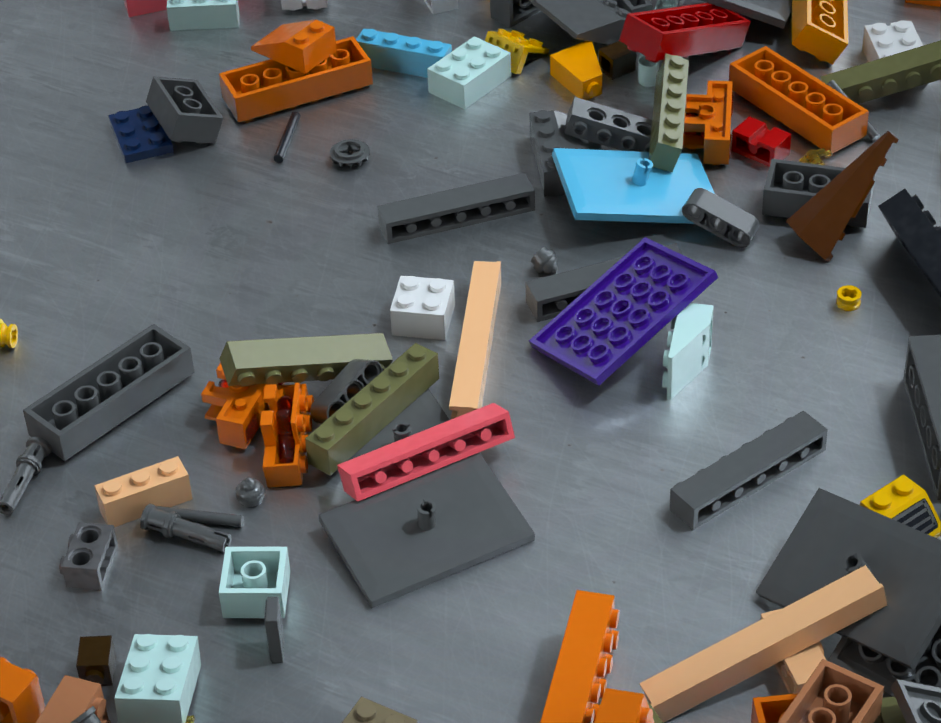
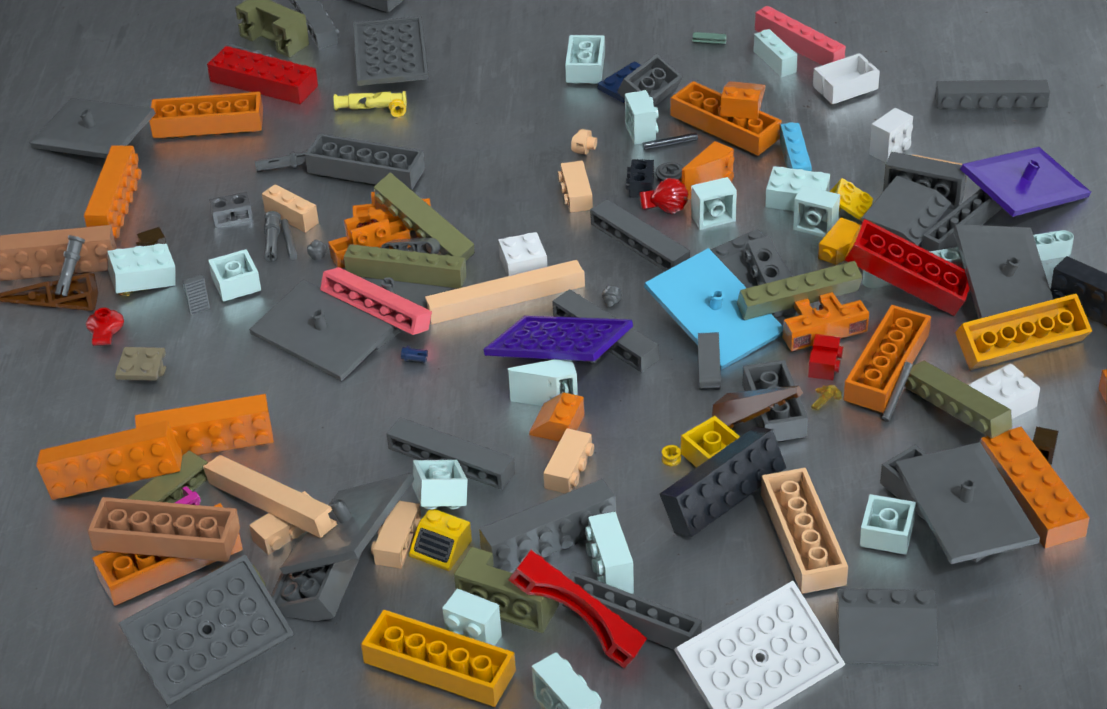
camera: 65 degrees right, 0 degrees up
none -> dark blue pin [401,345,428,363]
none -> light aqua brick [412,460,467,509]
none -> orange slope [529,392,584,442]
none -> light nougat brick [543,428,594,493]
none -> light nougat brick [558,161,593,213]
none -> light aqua brick [565,35,605,84]
none -> light nougat piece [571,129,597,155]
none -> light aqua brick [625,90,658,145]
none -> black brick [626,159,654,198]
none -> red animal [639,178,688,214]
none -> yellow brick [681,416,740,468]
none -> orange slope [682,141,734,200]
none -> light aqua brick [691,177,737,230]
none -> sand green axle [692,32,727,44]
none -> light aqua brick [793,185,840,237]

